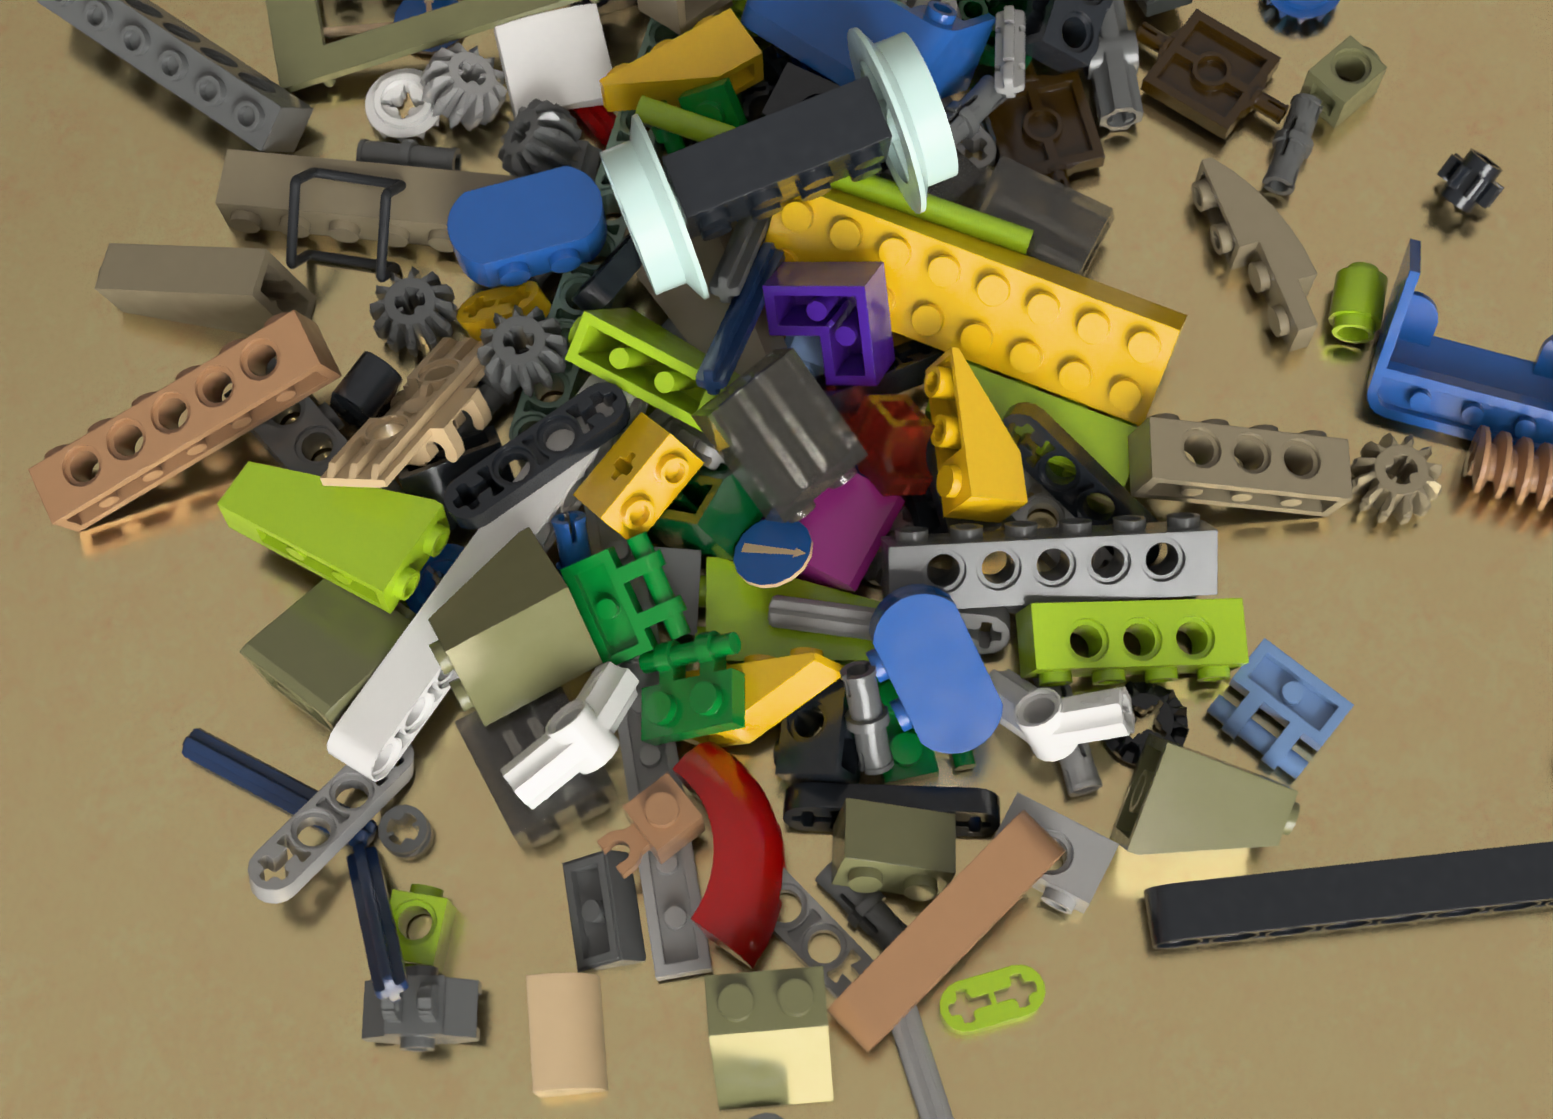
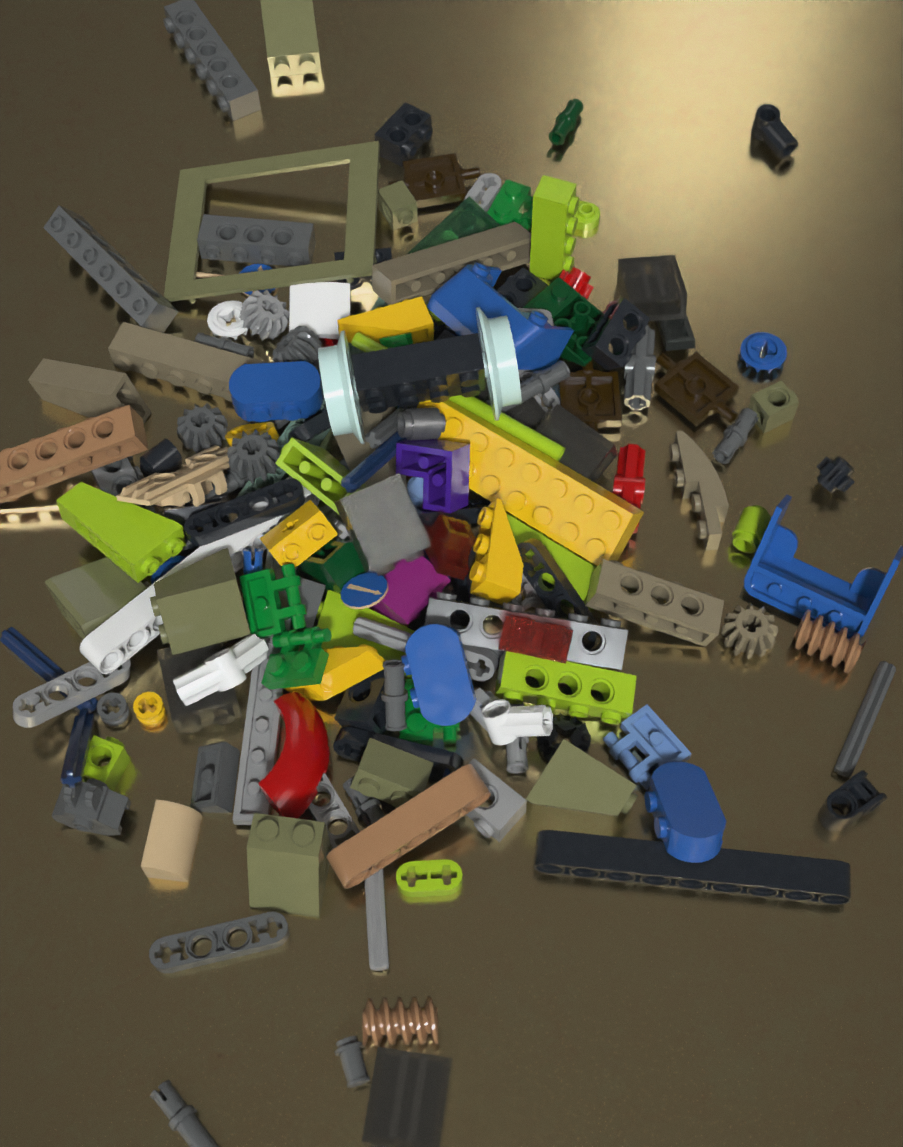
camera: 10 degrees right, 10 degrees down
black piece [286,168,406,282] -> none
medium nougat brick [596,772,706,879] -> none
light grey axle [994,5,1026,98] -> none
none -> yellow bush [133,692,166,725]
none -> flat silver brick [397,407,446,440]
none -> clear red brick [498,613,573,664]
none -> red piece [612,444,646,533]
none -> blue brick [645,762,727,863]

